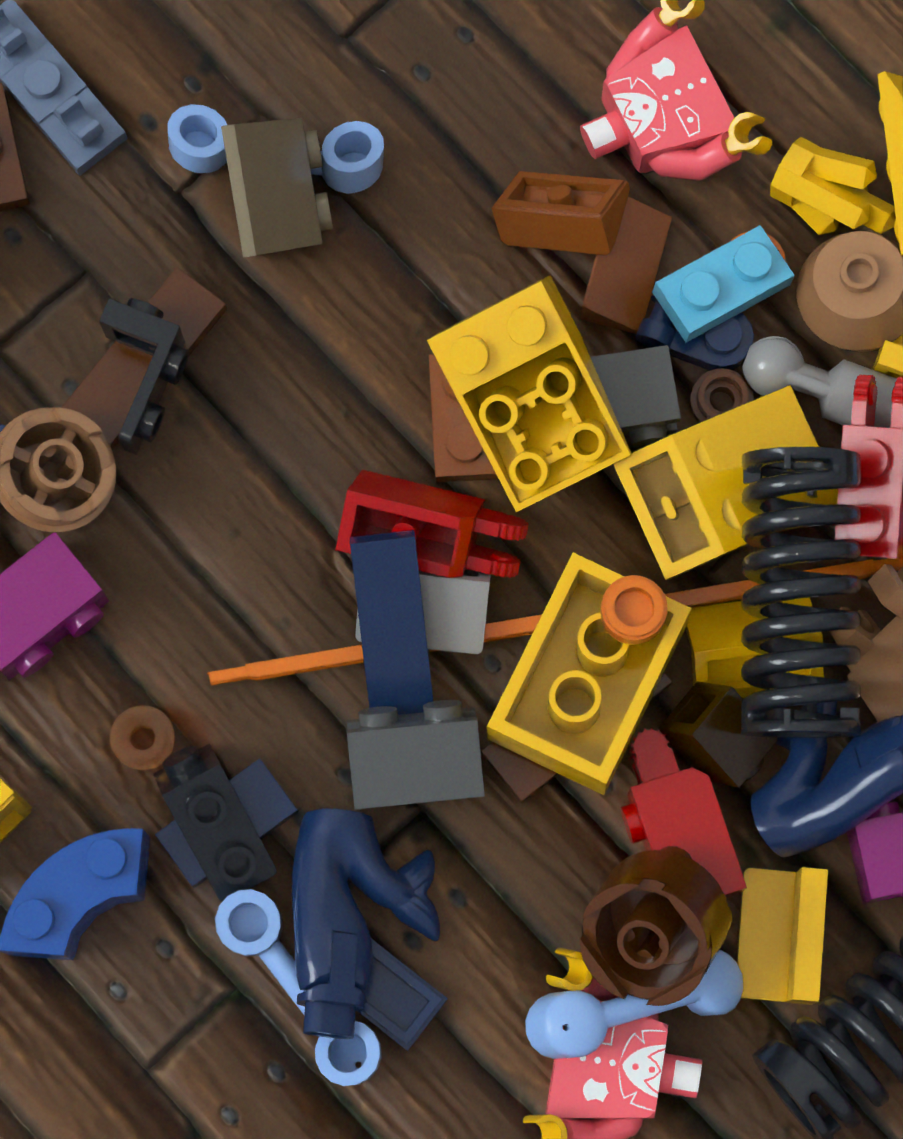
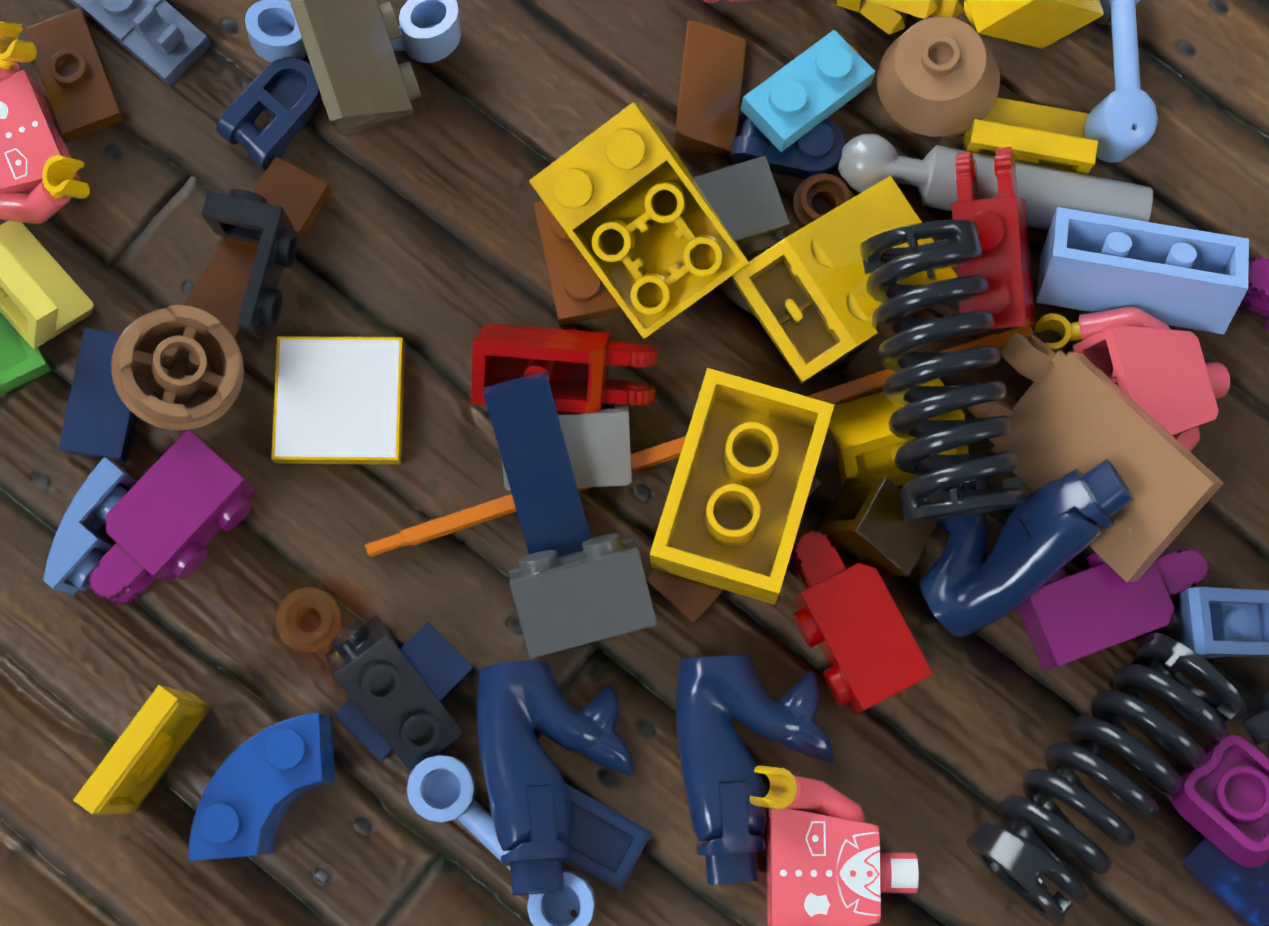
camera: 10 degrees left, 0 degrees up
dark orange slope [491,171,630,255] -> none
light blue piece [525,950,743,1059] -> none
reddish brown brick [579,846,732,1006] -> none
orange tile [601,575,667,645] -> none
yellow panel [736,867,828,1005] -> none
none -> dark blue plate [216,57,322,171]
none -> white tile [271,336,405,464]
none -> dark blue piece [676,654,834,885]

